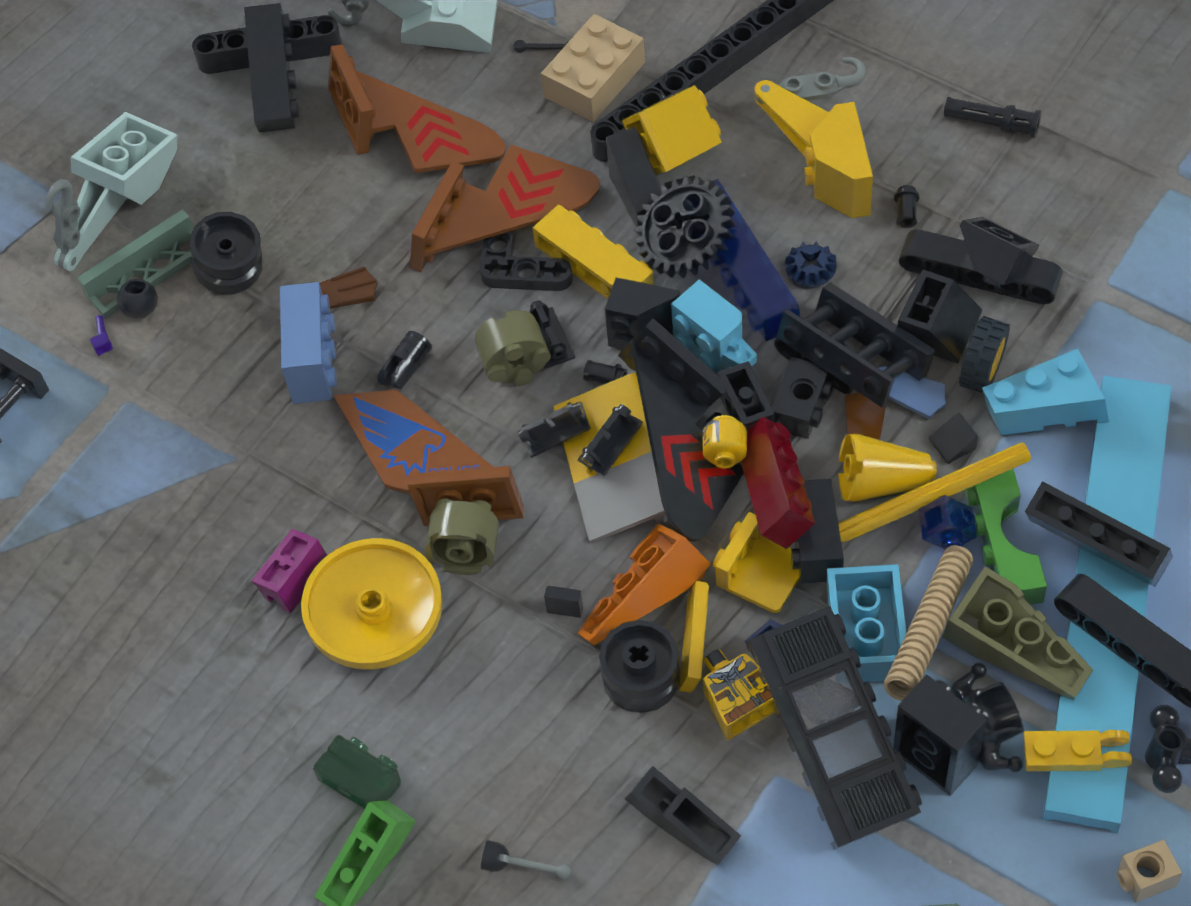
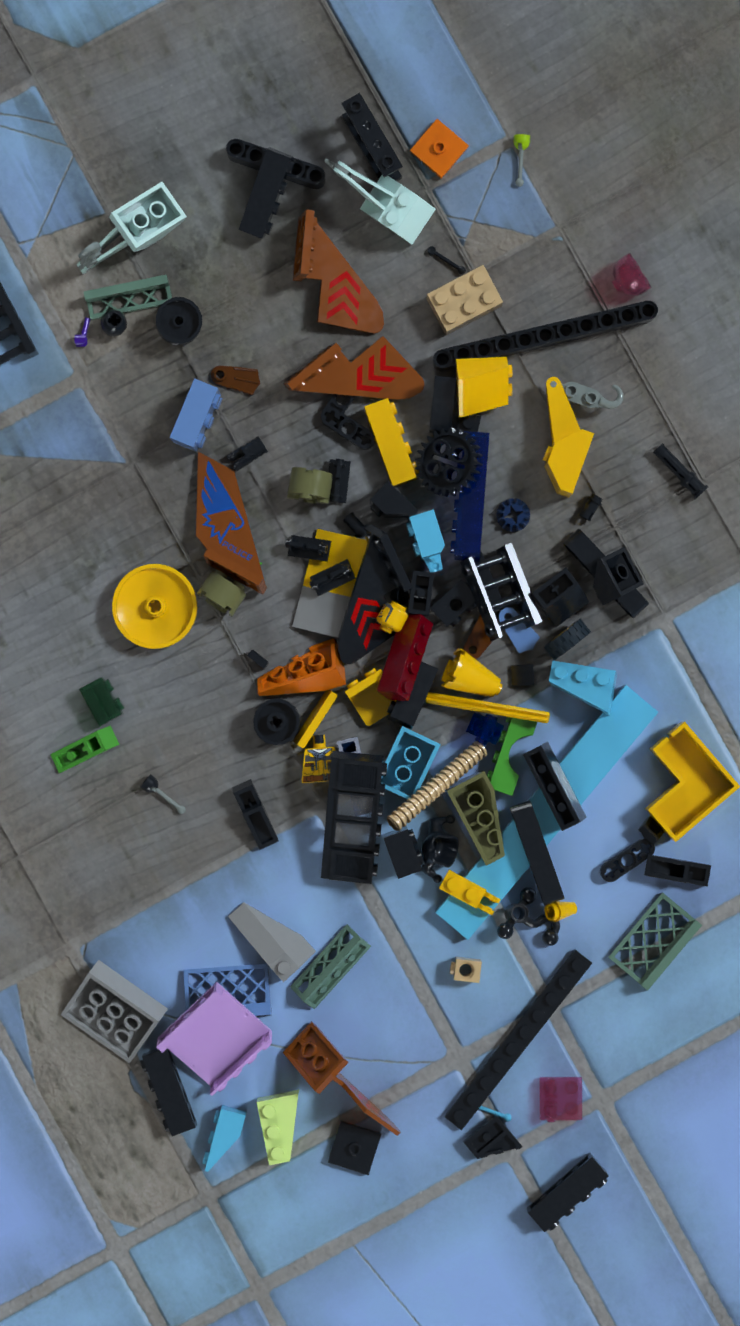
camera: 20 degrees right, 30 degrees up
magenta hinge [252,528,327,613] -> none

